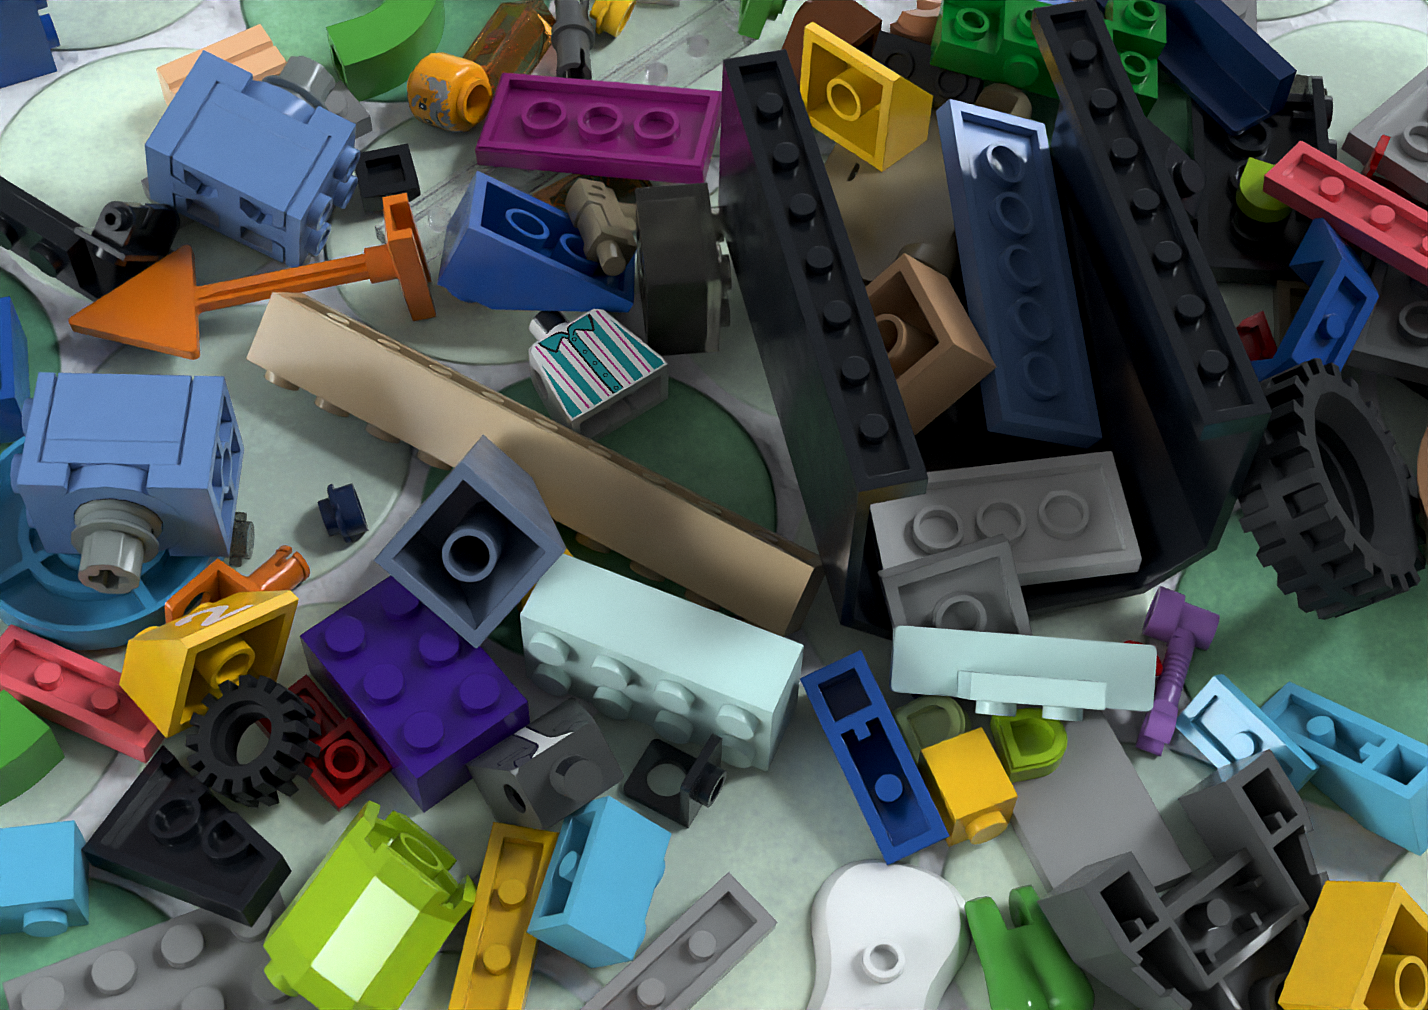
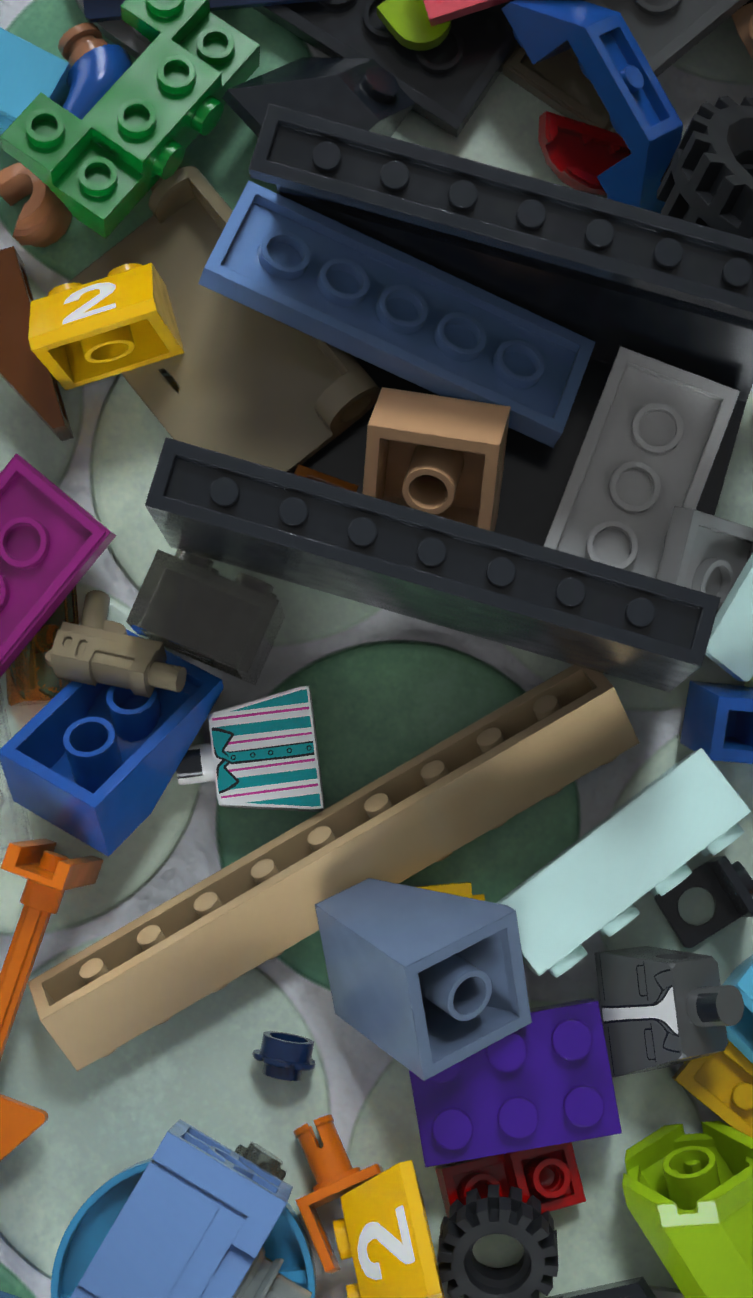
camera: 55 degrees left, 25 degrees up
black hinge [871,30,984,108] -> none

